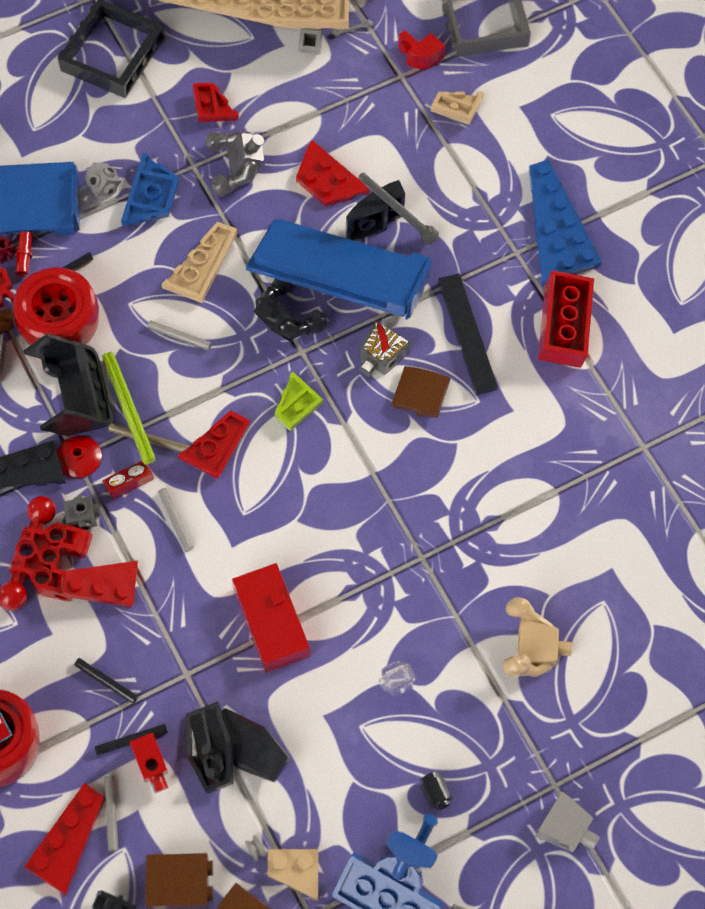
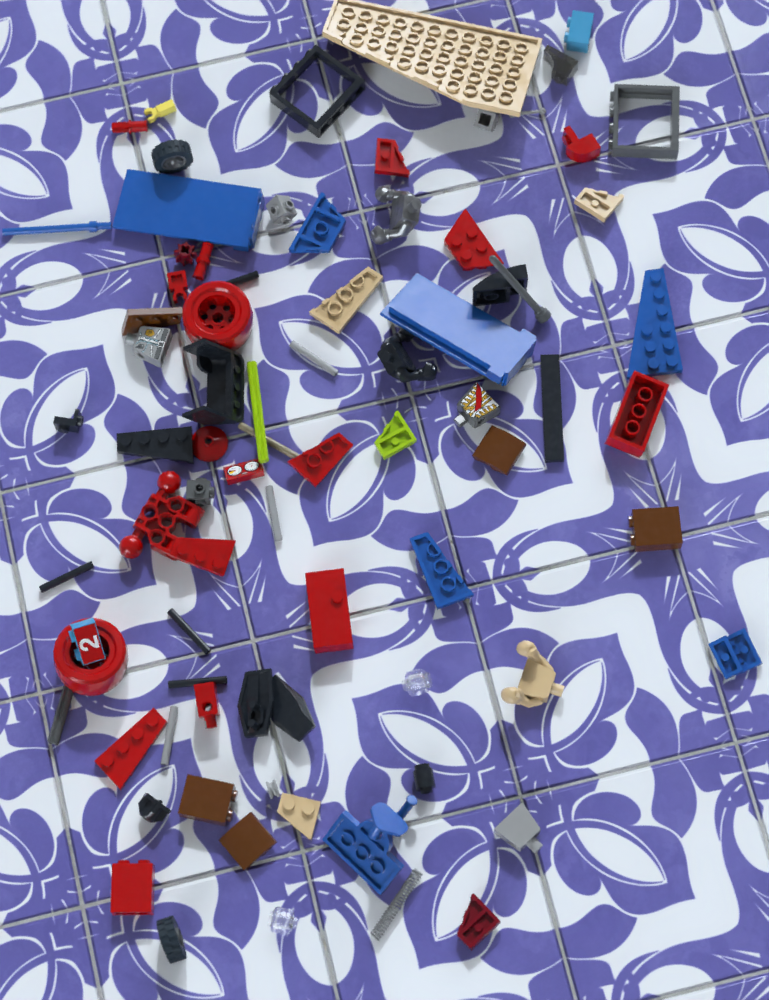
camera: 20 degrees right, 5 degrees up
none -> blue wing [410,532,474,610]
none -> reddish brown brick [628,506,683,552]

